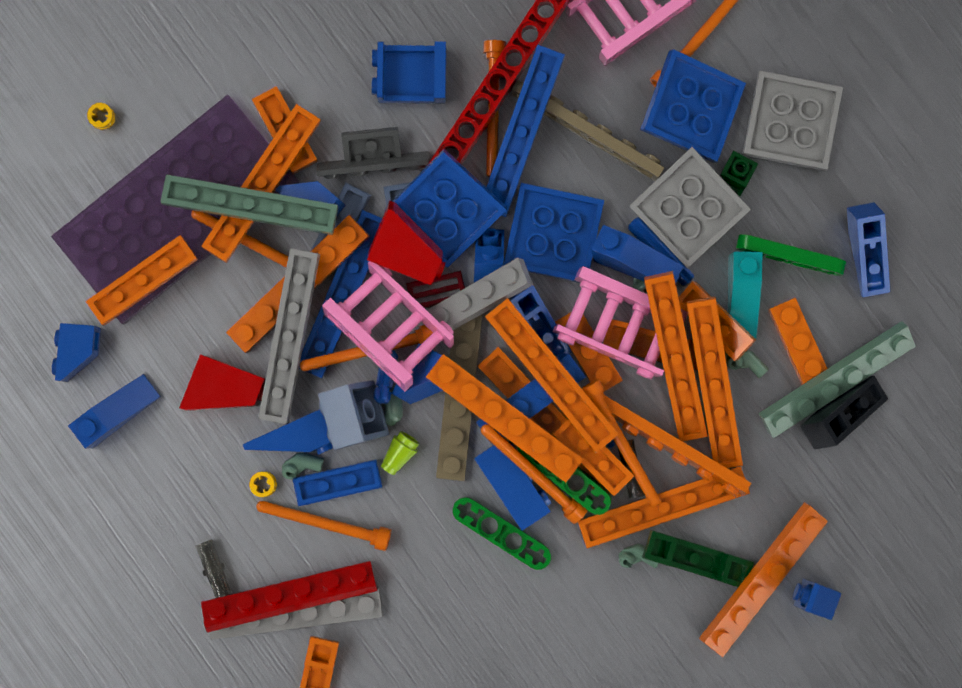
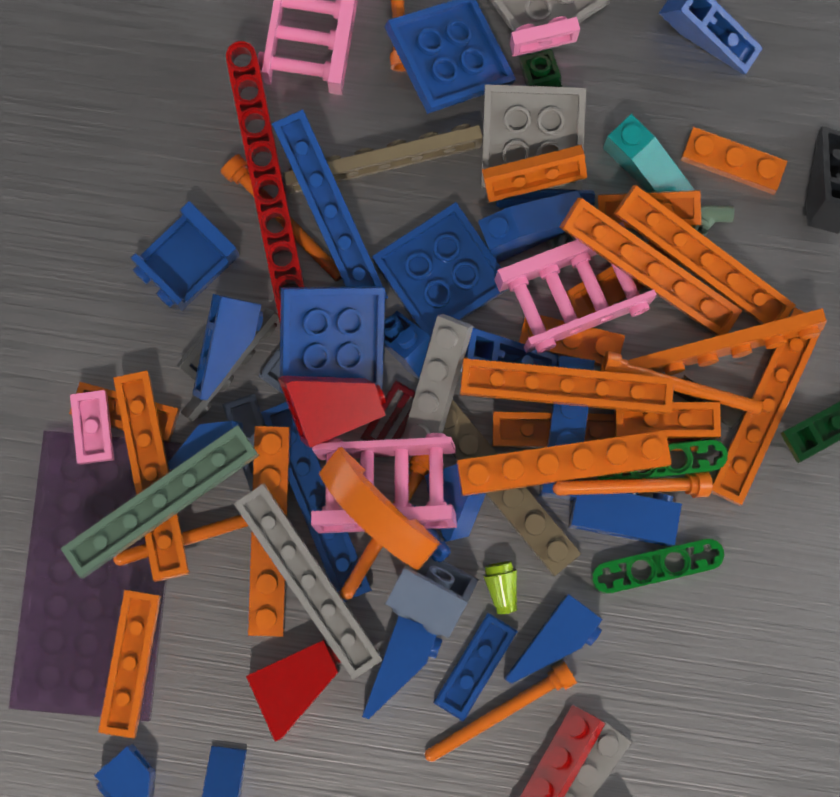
camera: 45 degrees left, 5 degrees down
yellow bush [249,471,277,497] -> none
sand green arm [282,453,324,480] -> none
sand green arm [384,390,403,426] -> none
sand green arm [619,544,659,568] -> none
green beam [735,234,846,276] -> none
sand green plate [759,321,916,438] -> none
none -> bright pink plate [70,390,114,465]
none -> blue slope [192,294,263,400]
none -> orange slope [319,447,441,570]
none -> orange plate [482,145,587,203]
none -> blue slope [504,594,603,684]
none -> bright pink plate [509,16,580,57]

